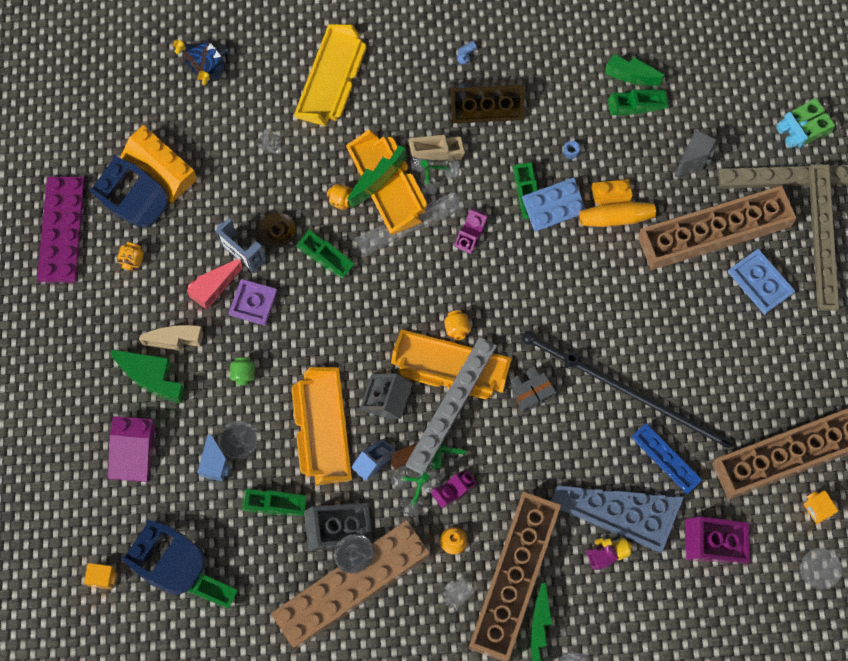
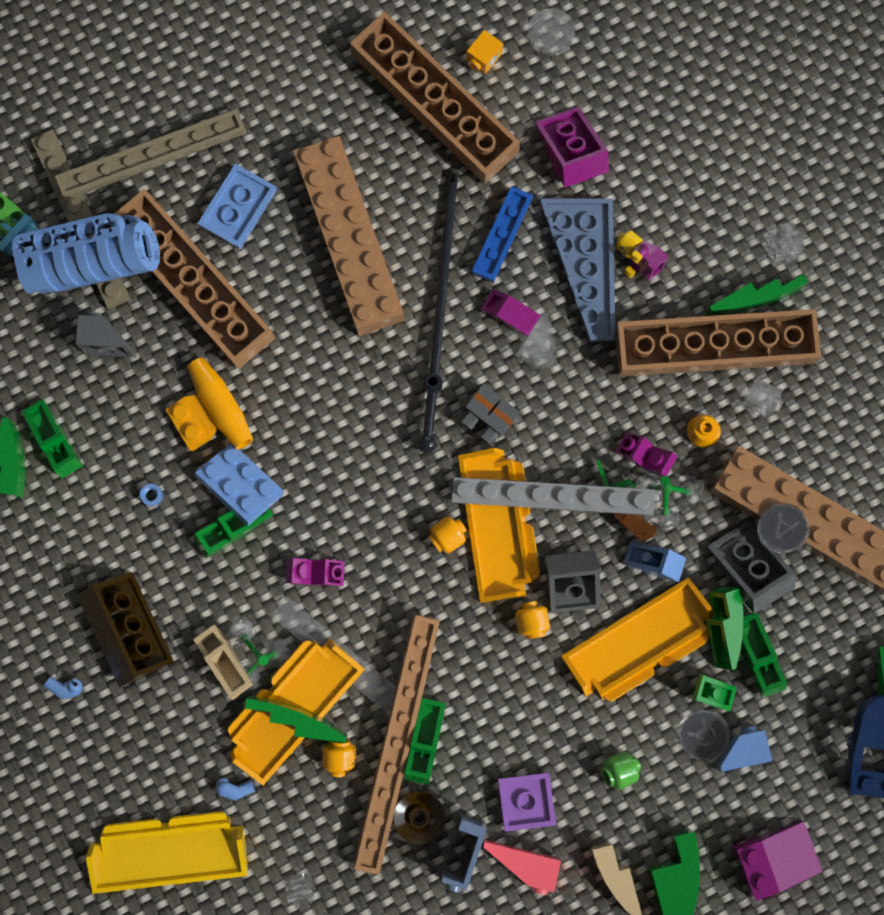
camera: 115 degrees left, 10 degrees up
none -> medium blue piece [12,213,160,294]
none -> medium blue arm [216,778,255,801]
none -> medium nougat brick [294,136,405,336]
none -> medium nougat plate [353,615,440,875]
none -> magenta slope [480,289,541,336]
none -> light orange head [515,601,550,639]
none -> clear slope [517,312,557,373]
none -> green slope [691,674,737,712]
none -> green slope [706,586,743,670]

